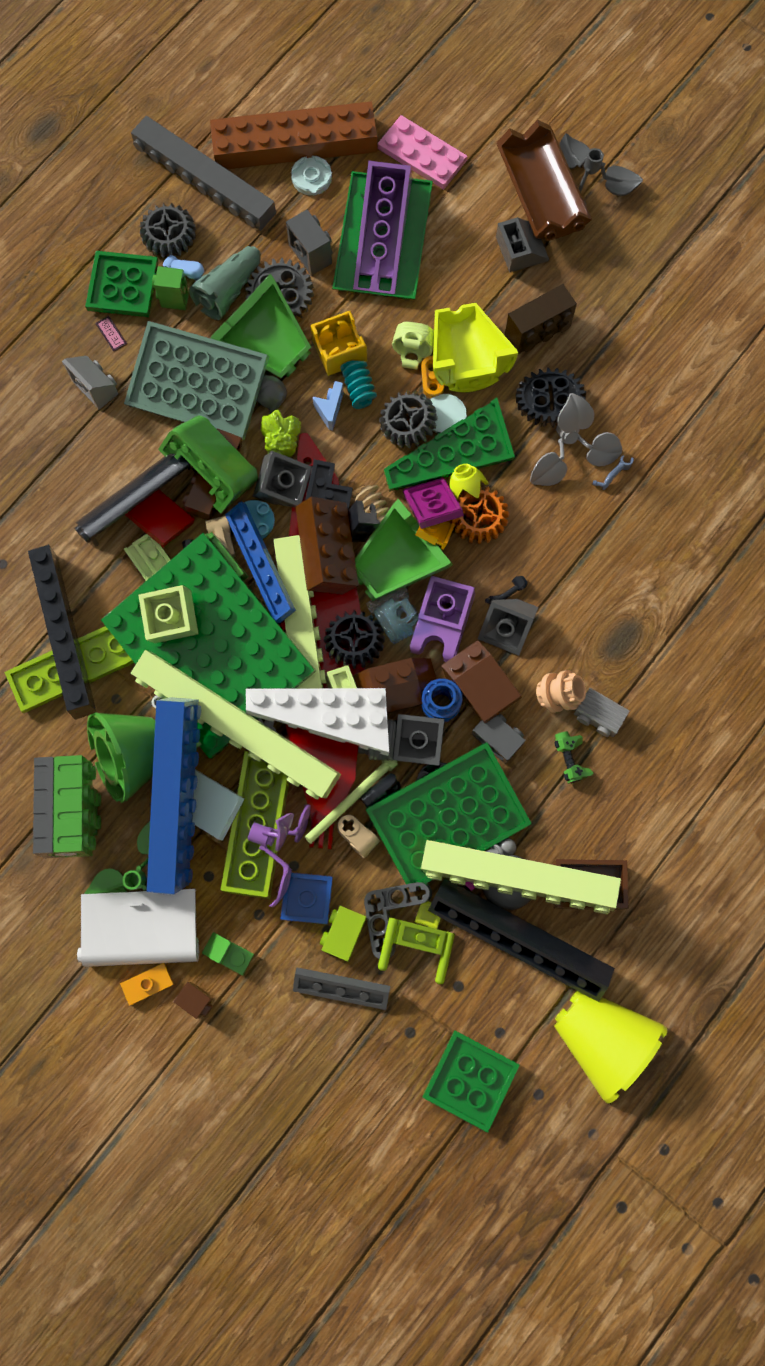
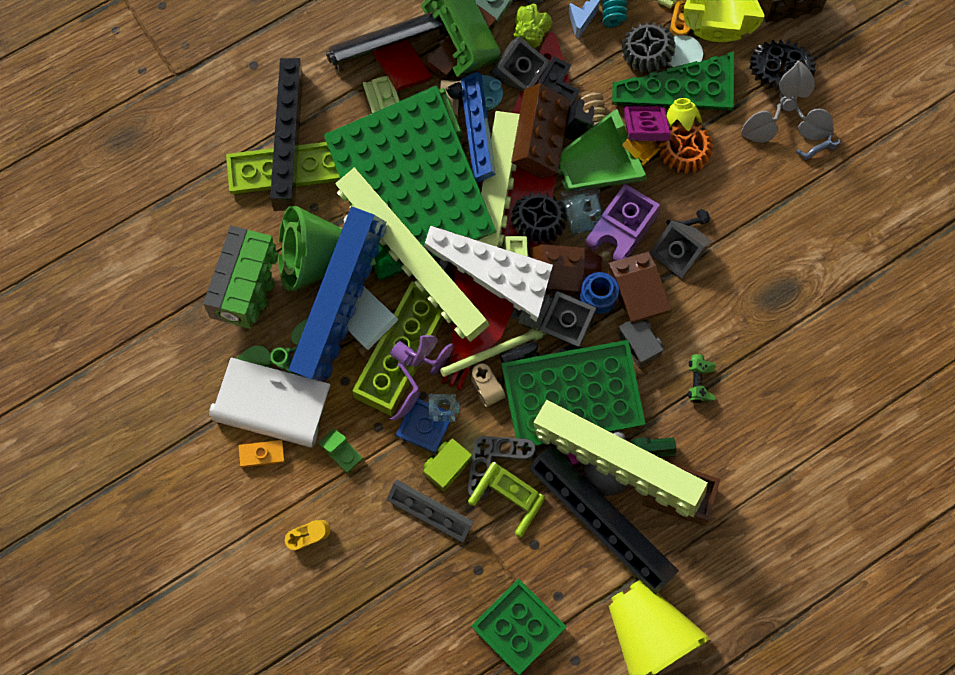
camera: 15 degrees right, 5 degrees down
yellowish green brick [139,585,198,643] -> none
reddish brown brick [173,982,214,1019] -> none
neon yellow tile [415,901,441,929] -> none
light nougat piece [536,670,586,713] -> none
light grey brick [574,688,629,737] -> none
none -> yellow piece [285,520,331,550]
none -> clear light blue brick [429,394,460,421]
none -> black hinge [446,82,464,99]
none -> dark green piece [631,437,677,458]

